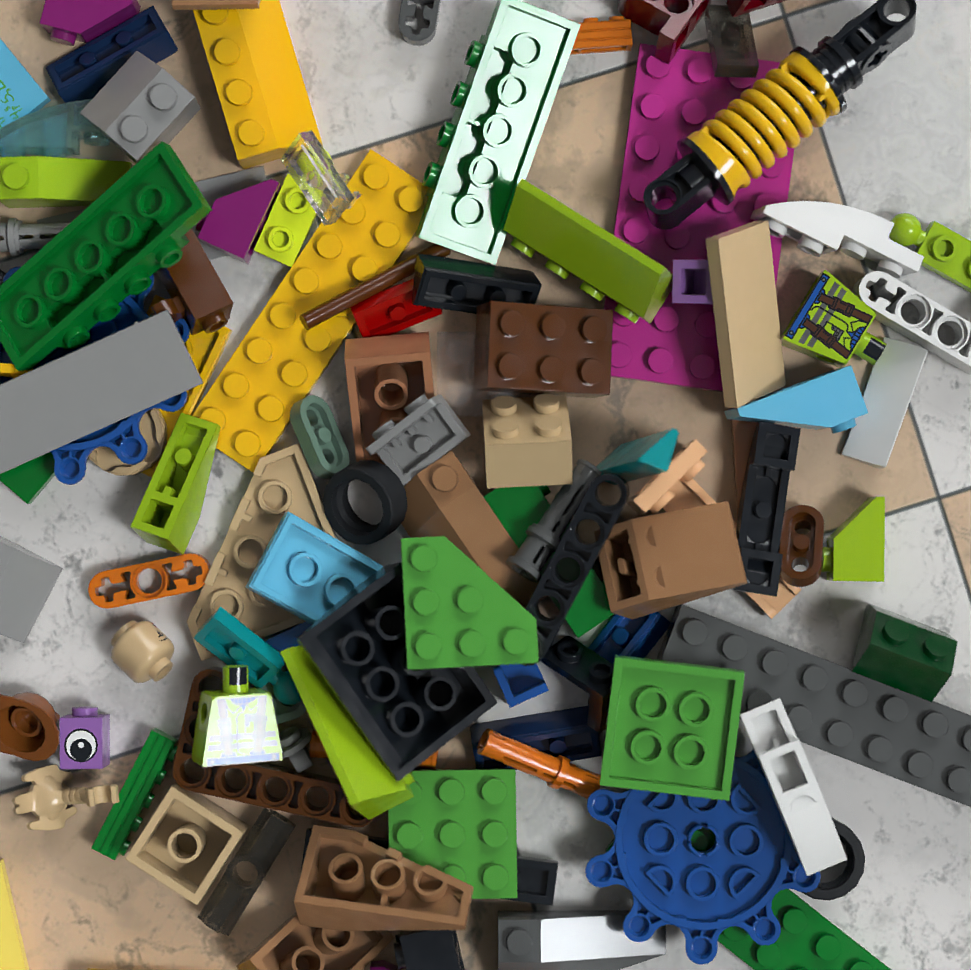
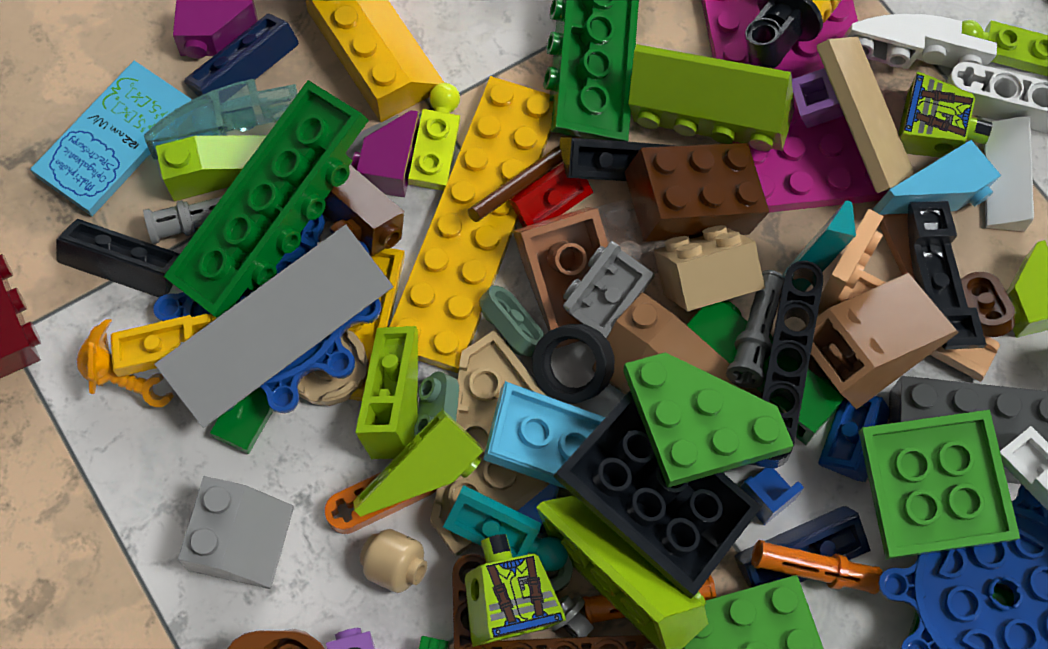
camera: 15 degrees left, 20 degrees down
light grey slope [80,51,201,163] -> none
clear plate [281,130,361,226] -> none
black bracket [541,636,613,733] -> none
none -> lime slope [353,409,483,517]
none -> sand green plate [414,371,459,437]

